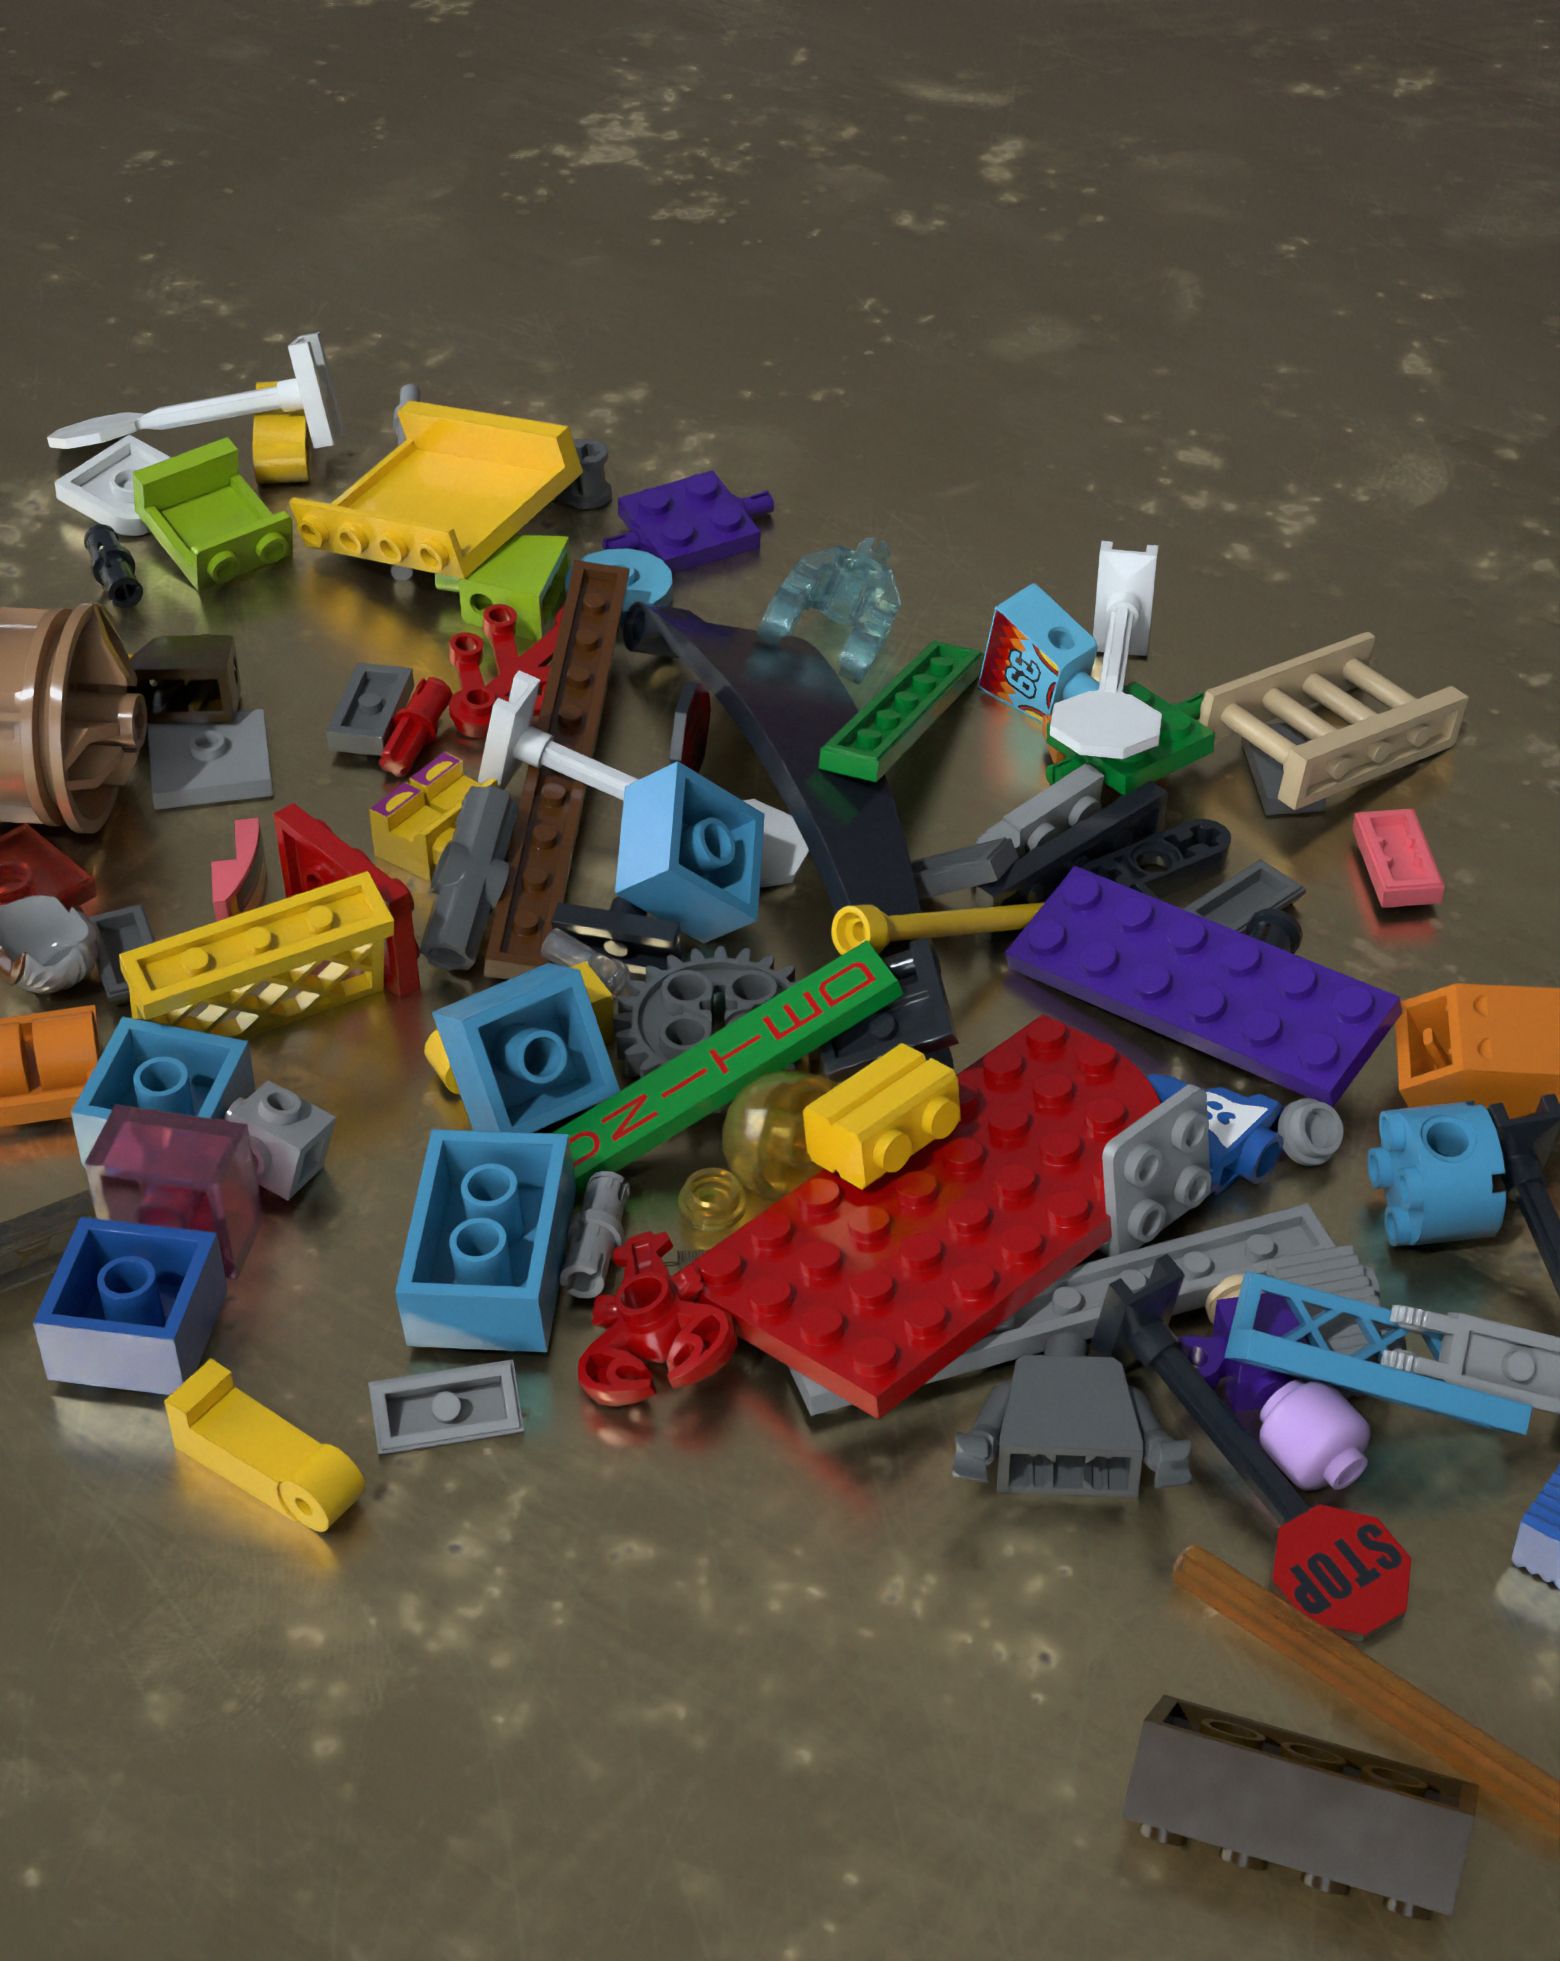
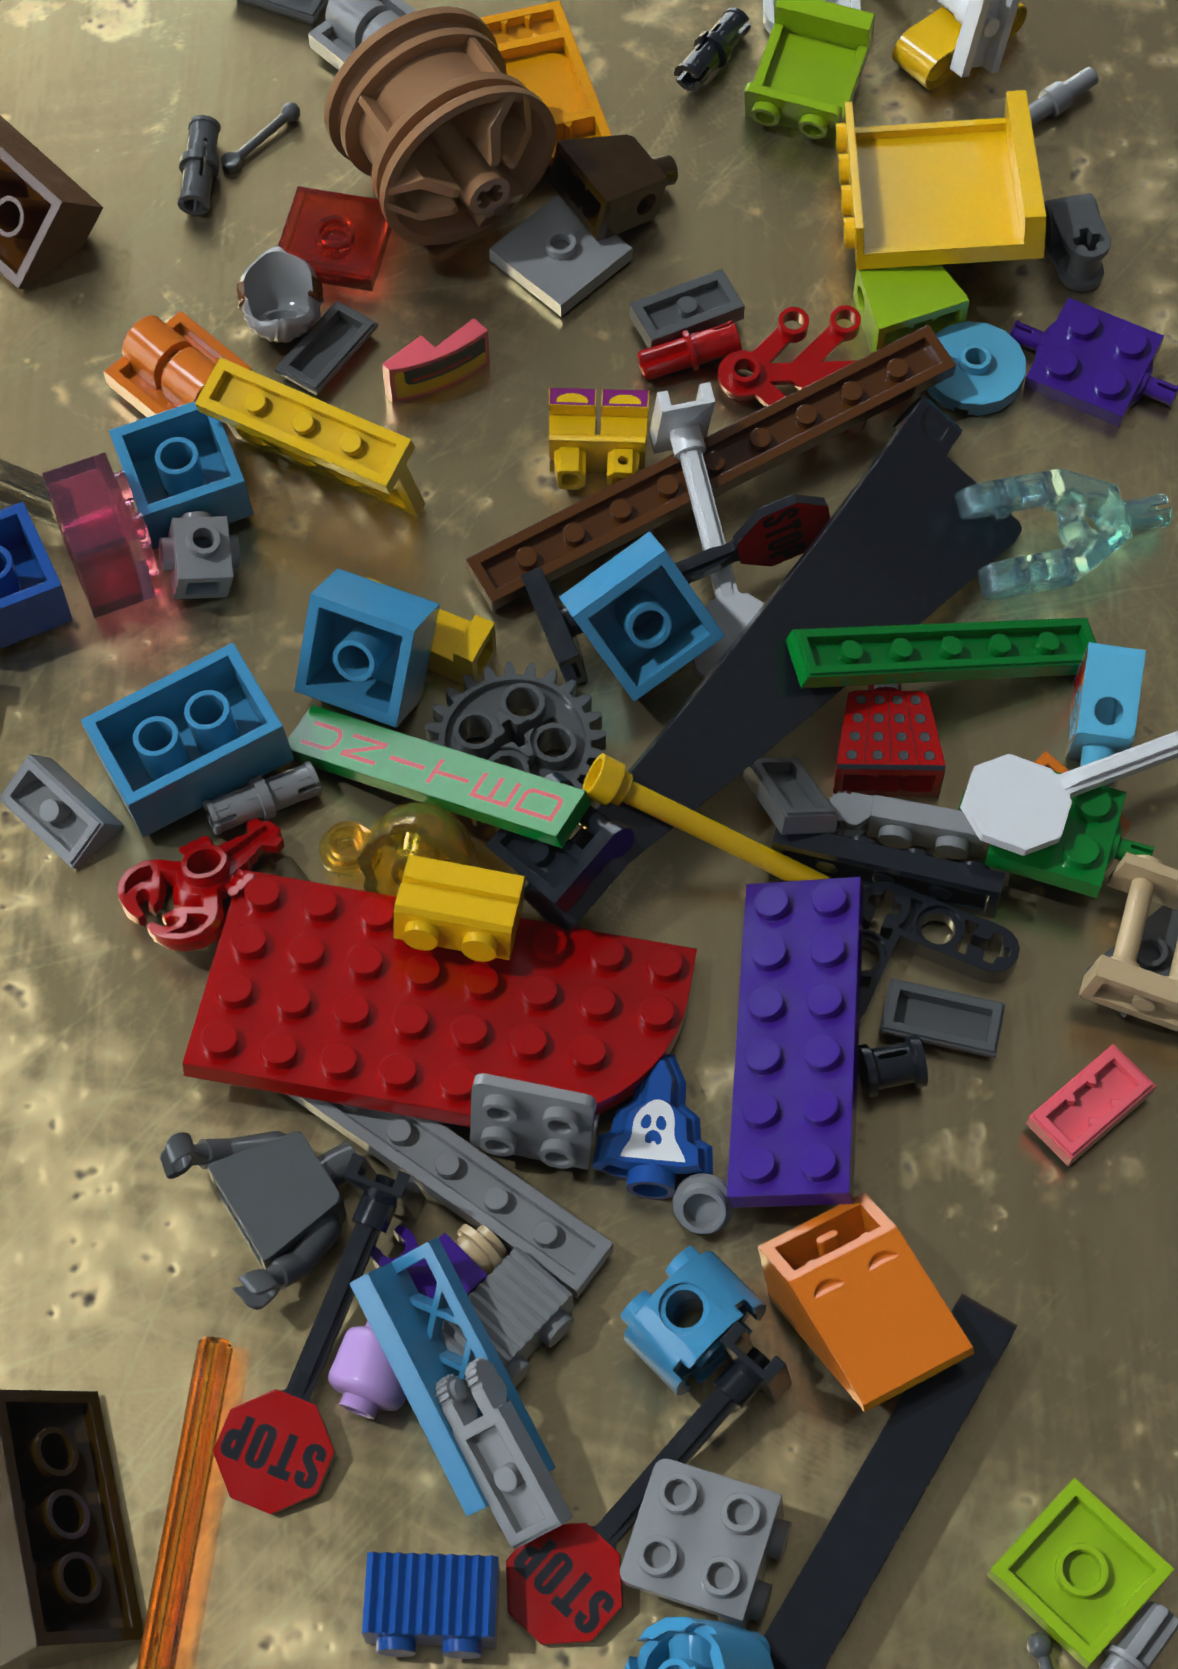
camera: 55 degrees right, 20 degrees up
red plate [273,803,420,999] -> none
dark grey piece [420,785,519,971] -> none
clear arm [541,928,631,1000] -> none
none -> red torso [832,683,946,797]

